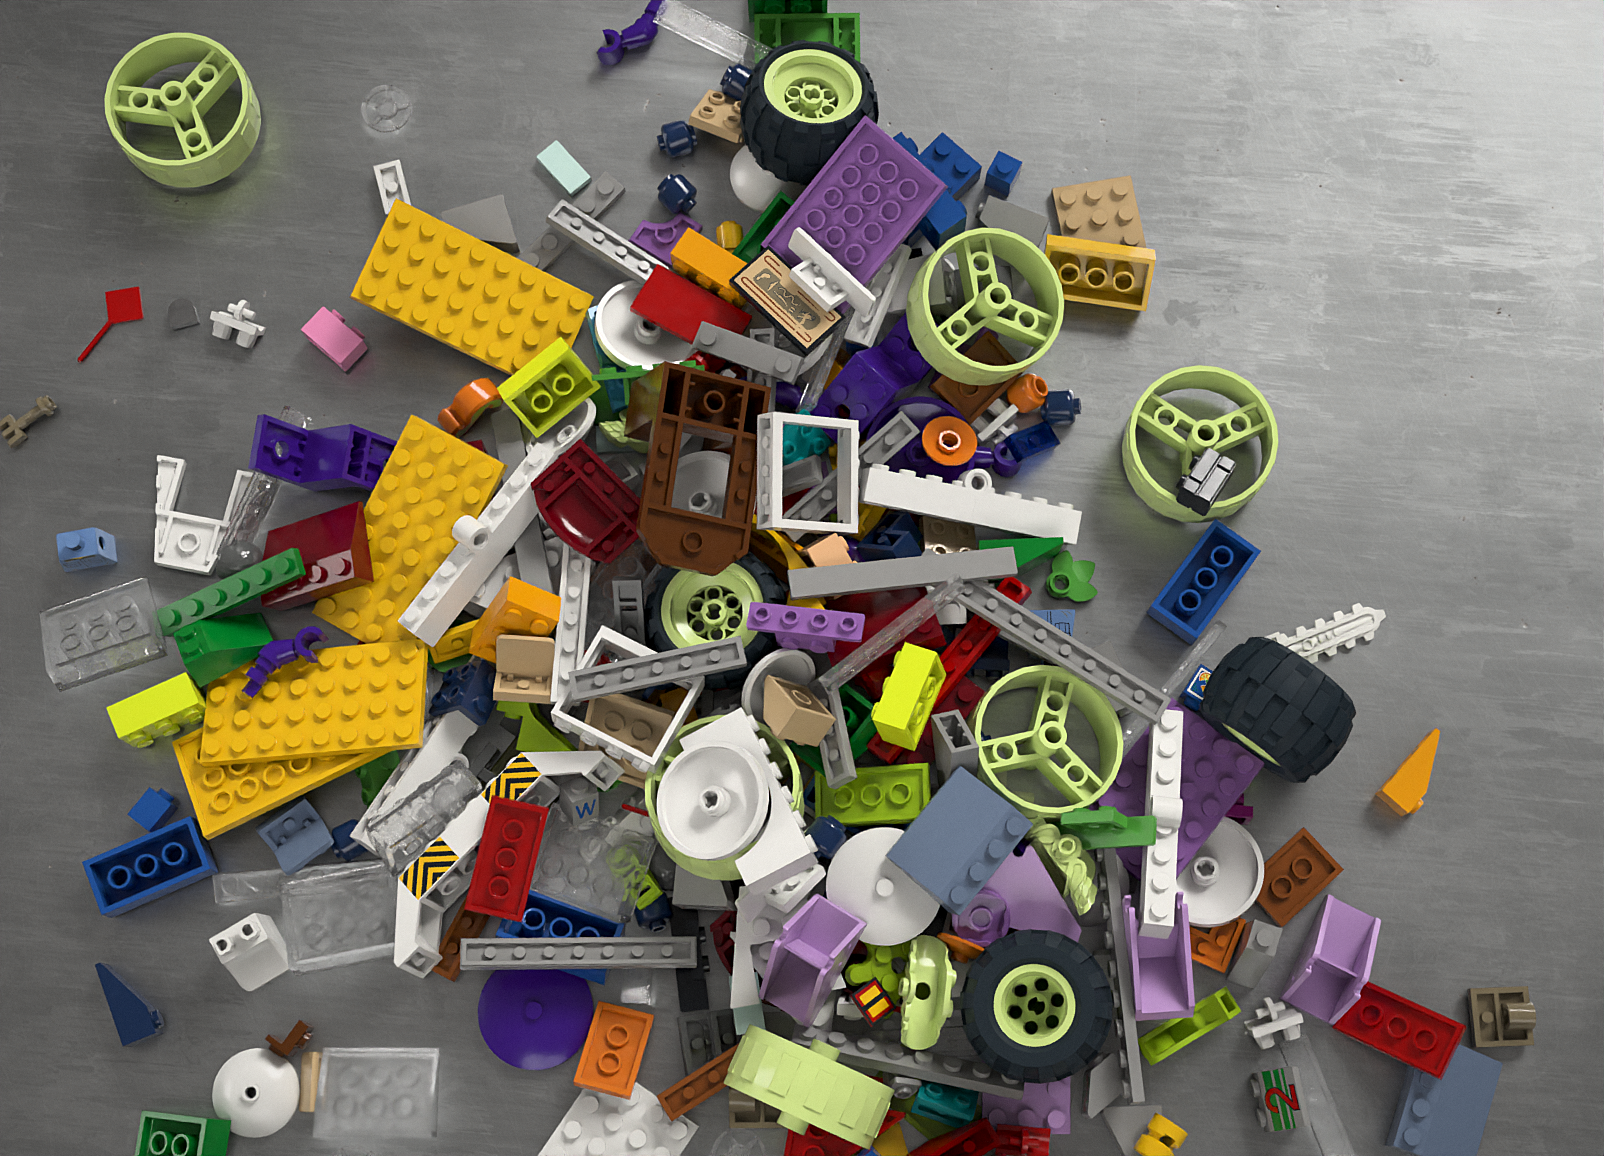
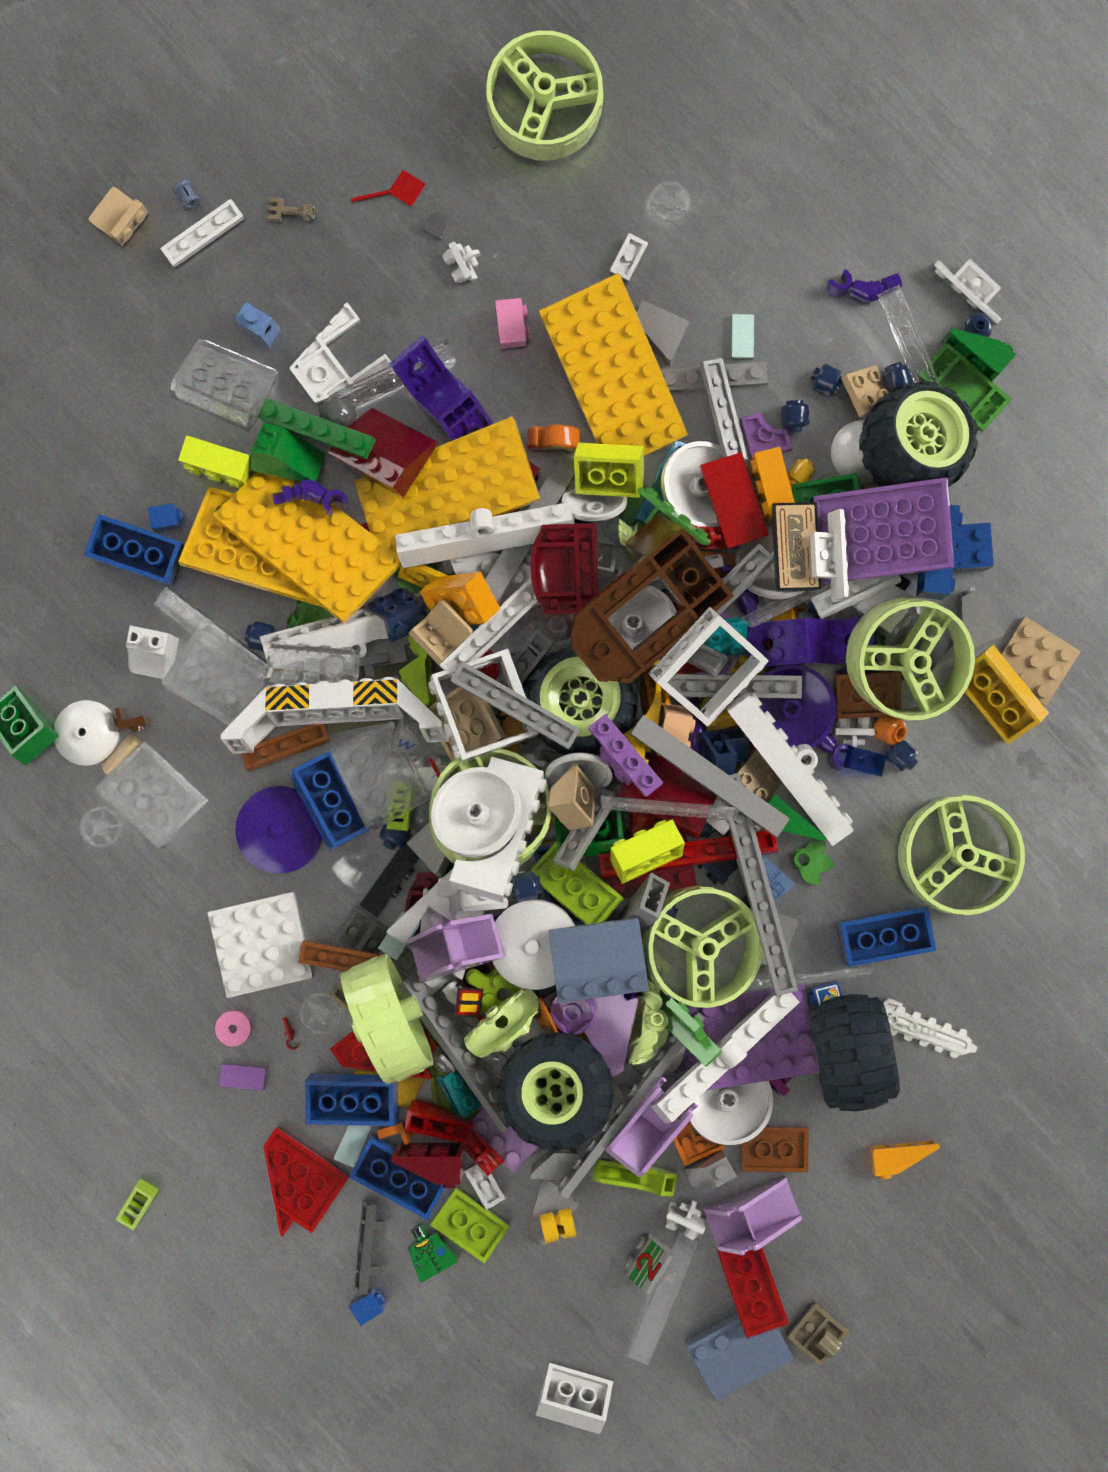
camera: 40 degrees right, 10 degrees up
dark blue slope [95,963,164,1047] -> none
sand blue bracket [255,794,334,876] -> none
light grey tile [460,936,697,970] -> none
red tile [464,795,549,922] -> none
orange plate [573,1001,654,1100] -> none
light grey plate [692,321,804,385] -> none
orange dish [922,416,977,466] -> none
blue brick [984,151,1023,196] -> none
brick [1175,448,1236,516] -> none

